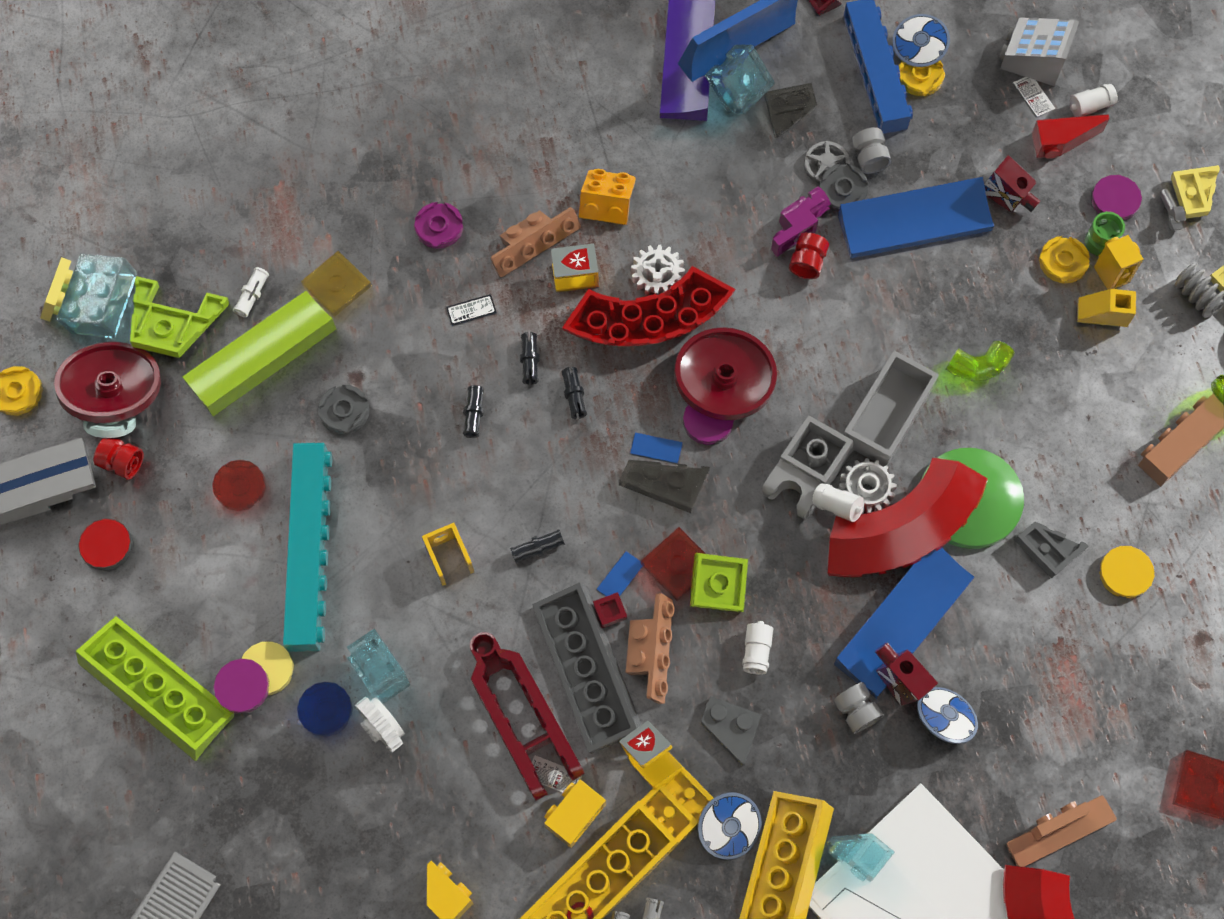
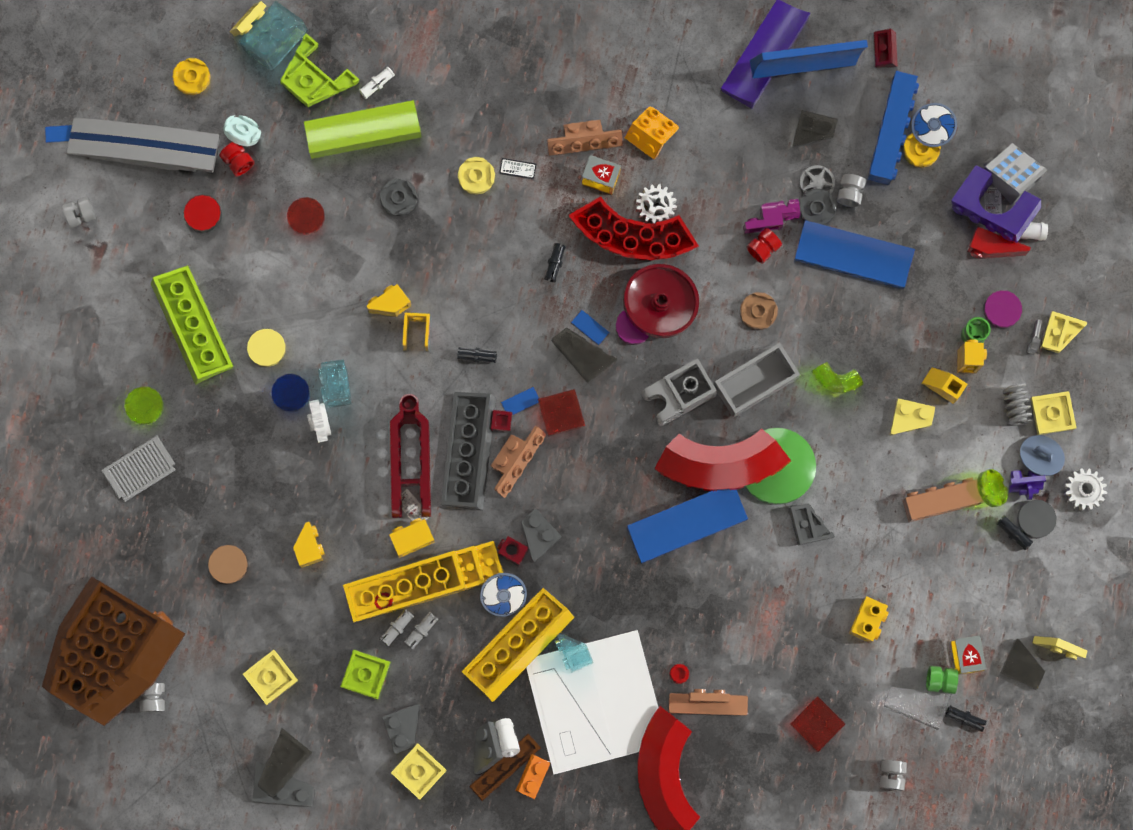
camera: 20 degrees right, 10 degrees up
dark red dish [54,342,161,423] -> none
magenta tile [214,658,269,713] -> none
teal brick [283,443,332,652] -> none
clear yellow tile [301,251,372,317] -> none
magenta tile [414,202,463,249] -> none
black pin [463,385,484,438] -> none
black pin [520,332,540,385] -> none
piece [619,721,683,789] -> none
lime tile [690,553,748,613] -> none
clear light blue piece [705,45,775,114] -> none
white piece [742,621,774,675] -> none
white piece [812,483,864,522] -> none
light grey wheel [833,682,884,734] -> none
white gear [838,458,897,514] -> none
dark red torso [875,642,938,706] -> none
shield [917,687,978,744] -> none
dark red torso [984,155,1040,212] -> none
yellow tile [1039,236,1090,284] -> none
yellow tile [1099,546,1155,598] -> none
none -> clear neon green tile [125,386,164,425]
none -> yellow slope [366,284,411,317]
none -> light yellow tile [458,157,495,195]
none -> dark red brick [497,536,528,567]
none -> red tile [669,664,689,684]
none -> medium nougat tile [740,292,778,330]
none -> yellow brick [849,596,889,643]
none -> light yellow wing [890,398,935,435]
none -> dark purple arch [951,165,1041,243]

